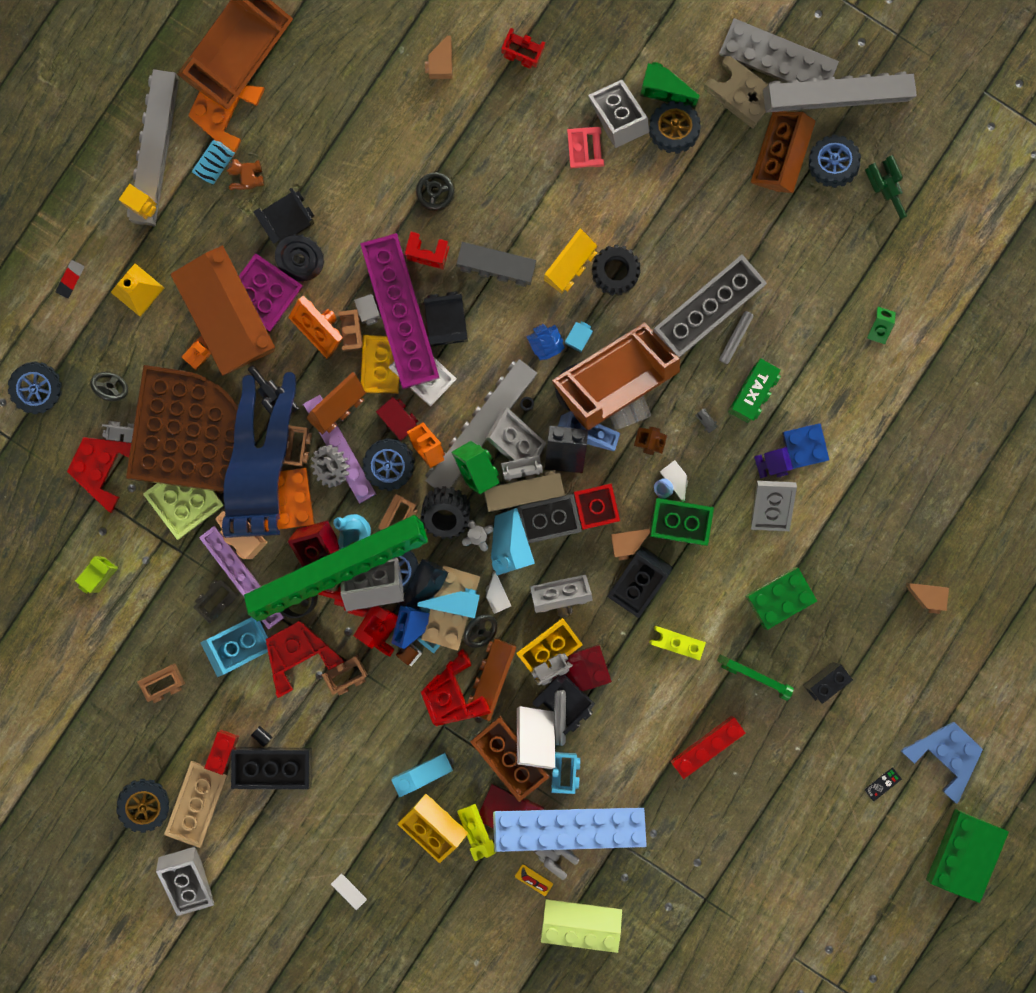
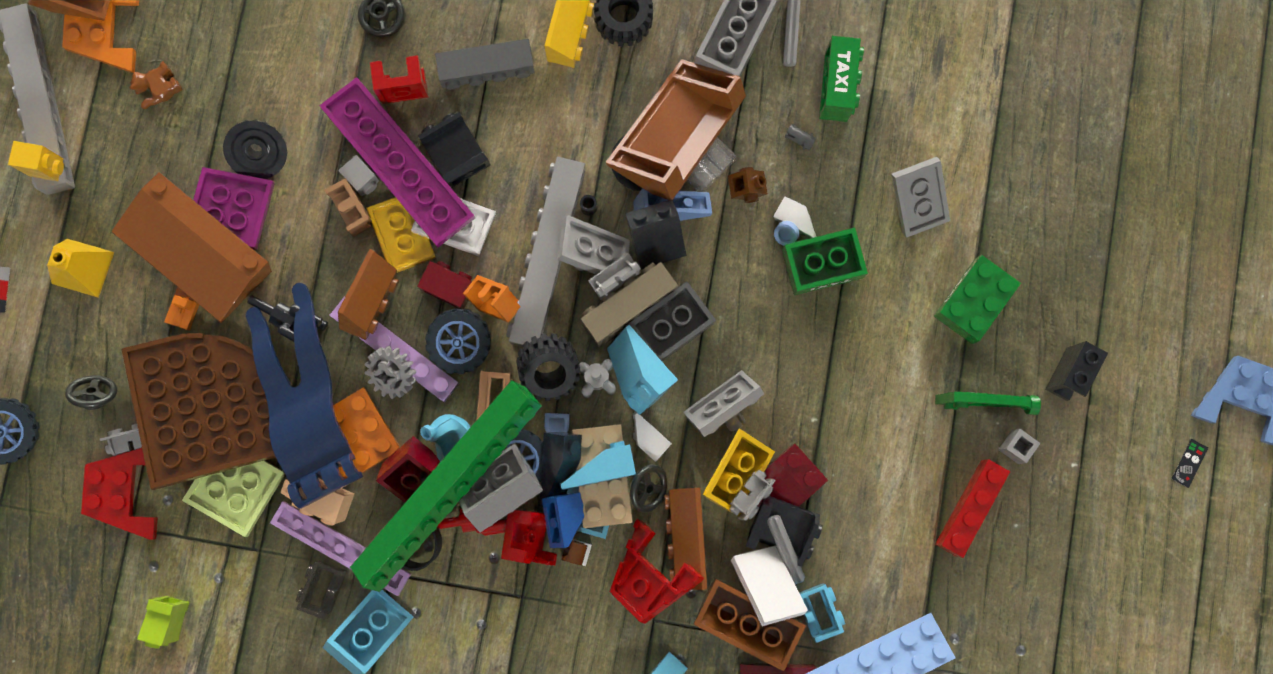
camera: 25 degrees left, 5 degrees down
medium azure brick [192,140,235,184] -> none
black panel [253,188,314,247] -> none
red wing [266,620,344,698] -> none
medium nougat window [283,425,312,467] -> none
orange plate [288,296,343,359] -> none
medium nougat window [322,655,368,696] -> none
green brick [451,441,499,494] -> none
blue hair [526,324,565,360] -> none
medium azure brick [564,321,593,353] -> none
red brick [573,483,620,530] -> none
black slope [607,546,674,618] -> none
medium nougat slope [611,529,650,560] -> none
neon yellow plate [649,626,706,660] -> none
dark purple brick [754,447,793,478] -> none
blue plate [782,423,829,469] -> none
medium nougat slope [906,583,949,614] -> none
none -> light blue tile [544,413,570,432]
none -> light grey brick [998,429,1040,464]

